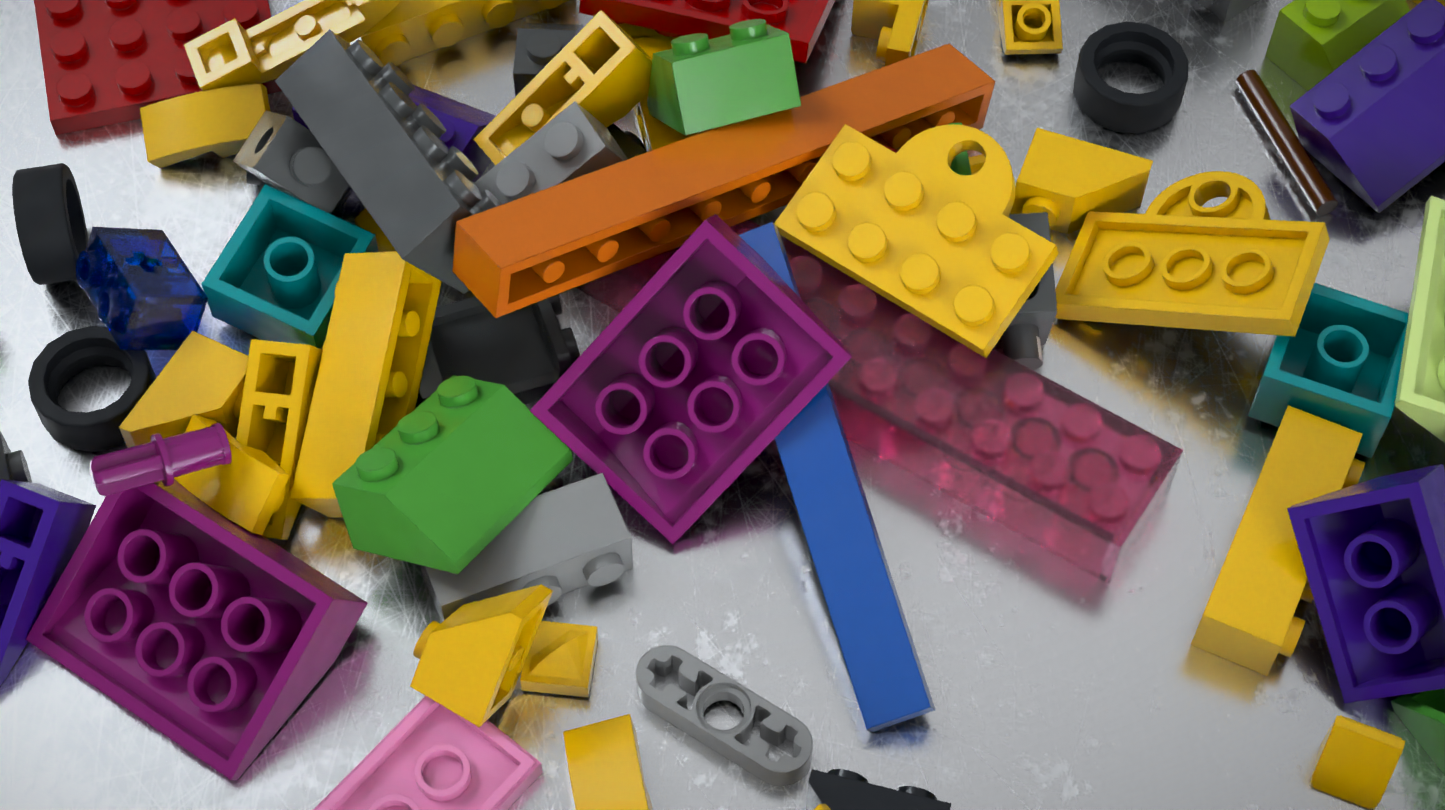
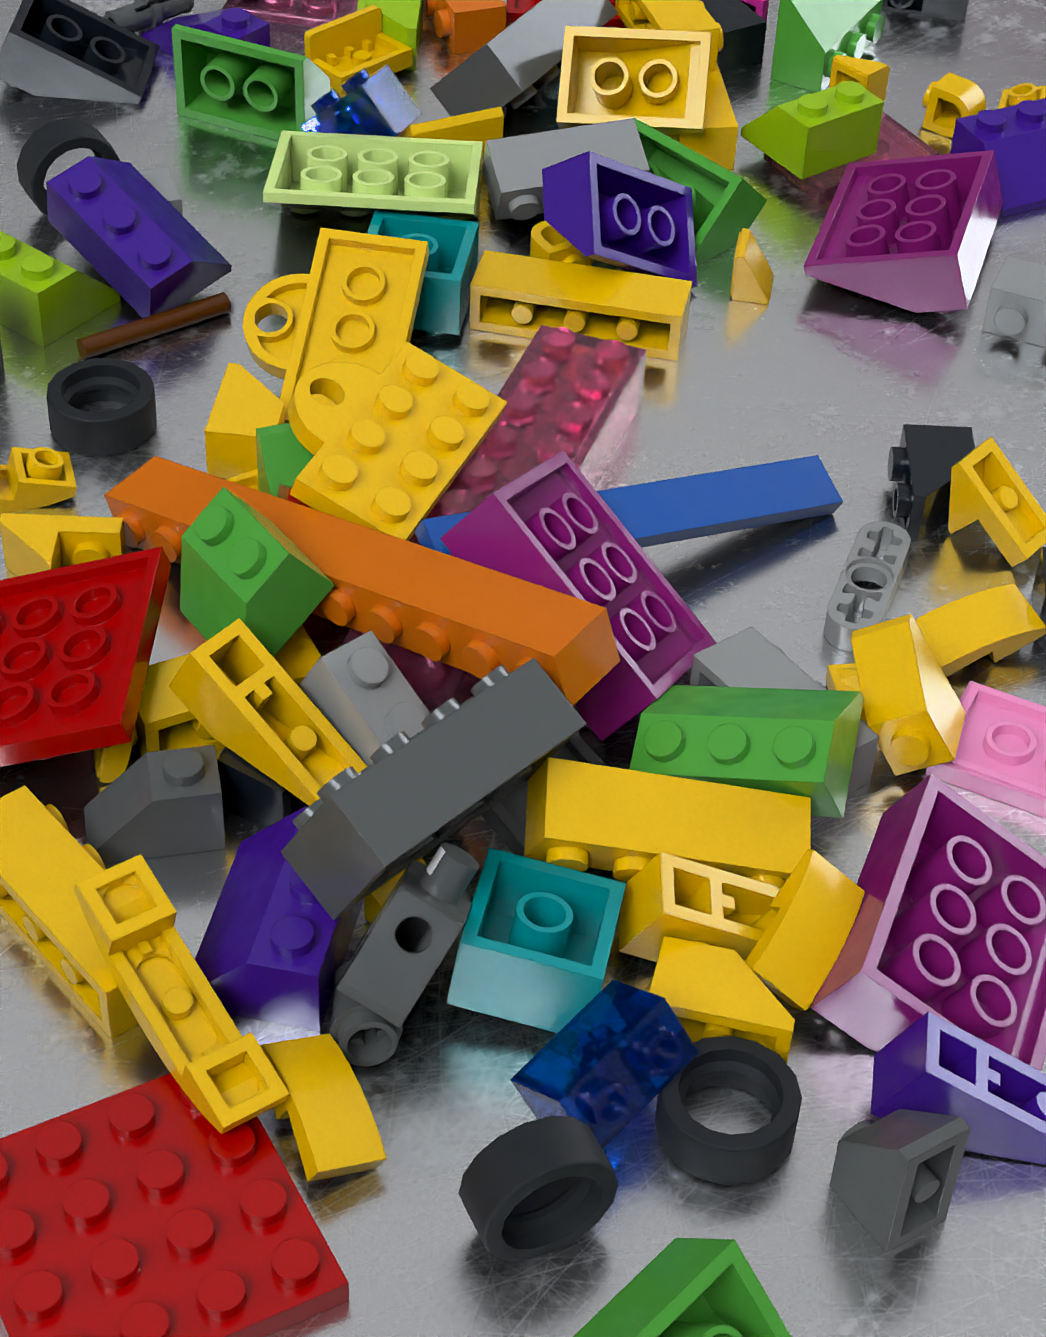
camera: 105 degrees left, 15 degrees down
magenta axle [90,423,232,496] -> none

